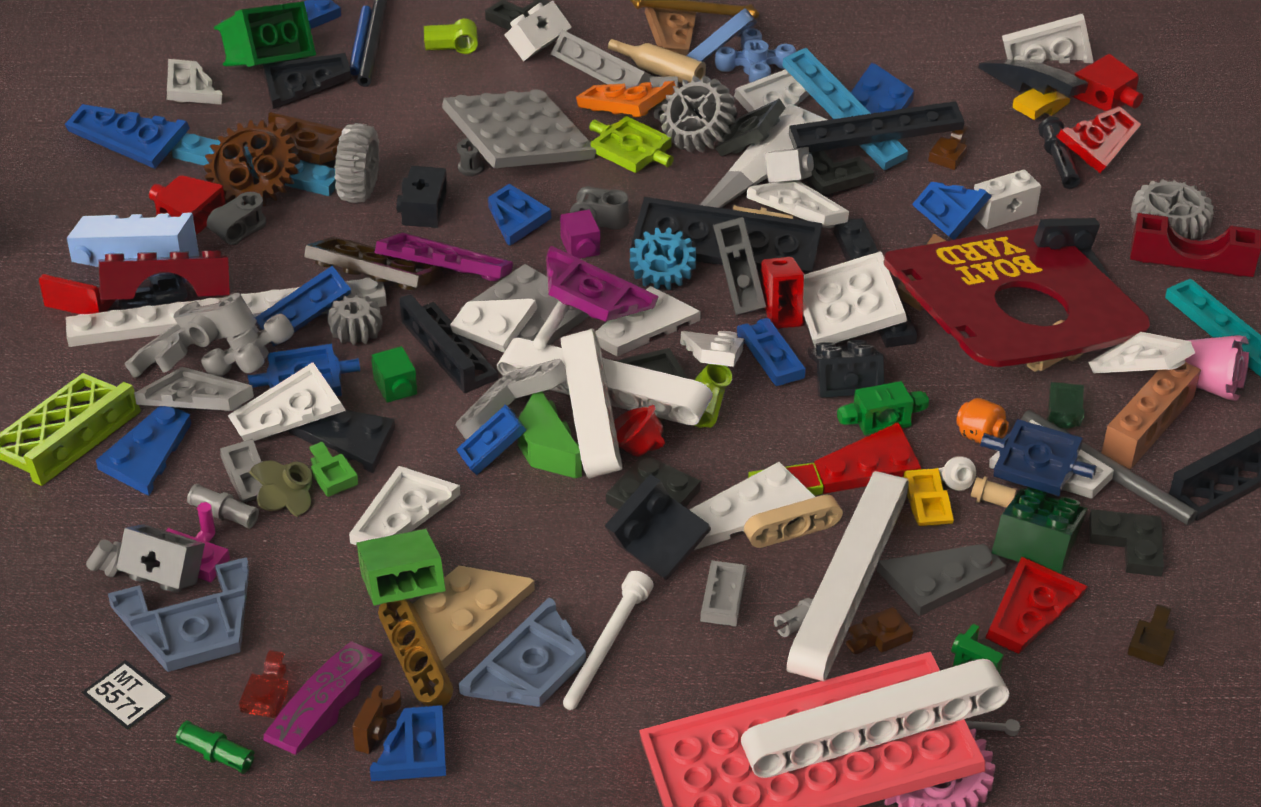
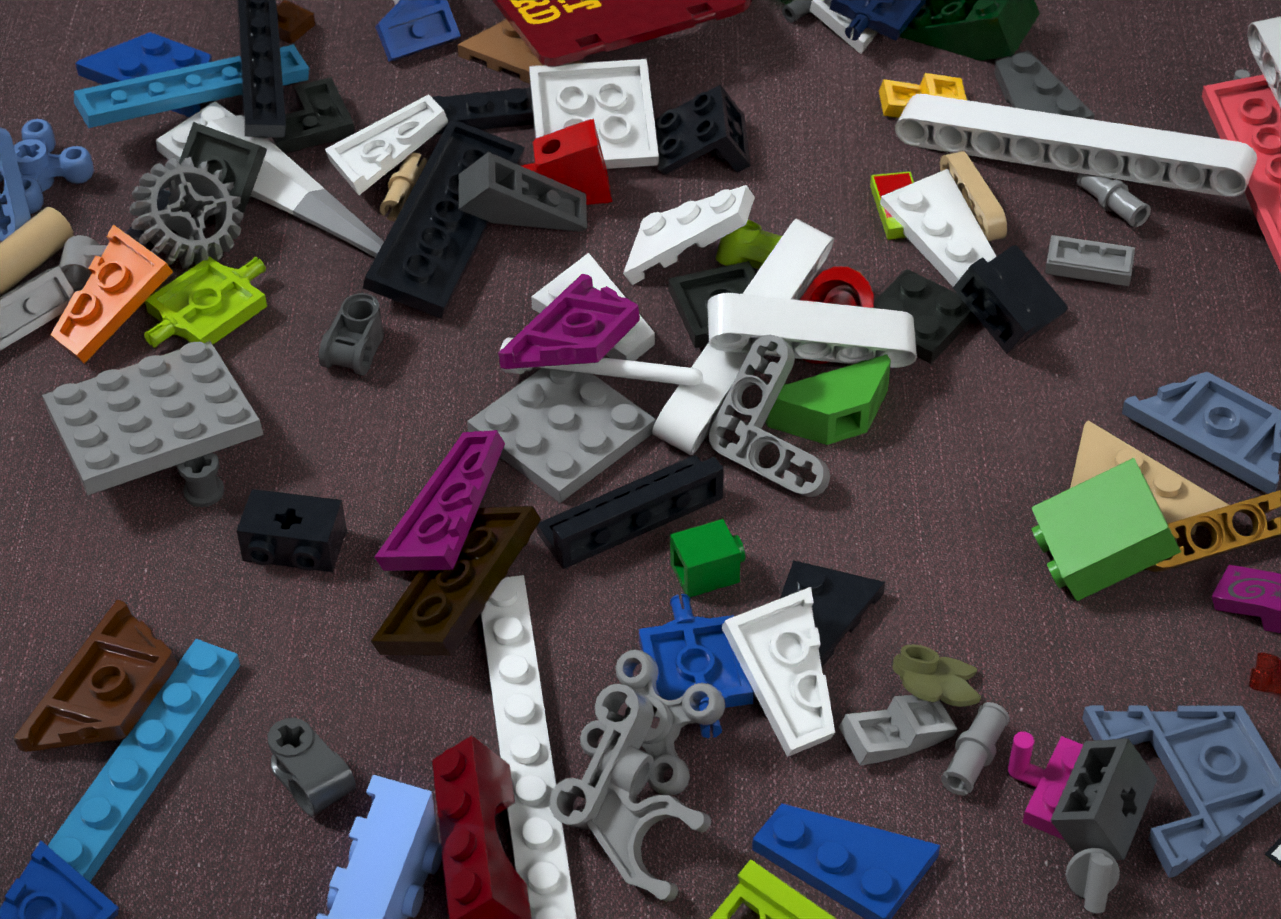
camera: 85 degrees left, 5 degrees up
light grey wing [134,367,254,411] -> none
red torso [149,175,225,235] -> none
reddish brown gear [203,120,300,207] -> none
blue plate [255,266,352,347] -> none
bright green plate [310,442,358,497] -> none
light grey gear [328,294,383,346] -> none
light grey gear [334,123,380,203] -> none
white wing [349,466,460,545] -> none
white wing [450,299,538,352] -> none
blue plate [456,404,527,475] -> none
blue wing [488,184,551,246] -> none
magenta brick [560,209,600,259] -> none
white piece [563,571,654,710] -> none
dark azure gear [629,227,696,290] -> none
white wing [734,70,810,112] -> none
blue plate [737,318,806,386] -> none
brick [765,147,814,183] -> none
red wing [814,422,921,494] -> none
green piece [837,381,929,435] -> none
white plate [938,456,976,491] -> none
green bracket [951,623,1004,674] -> none
orange head [956,398,1009,444] -> none
tan pin [971,476,1017,508] -> none
red wing [985,556,1088,654] -> none

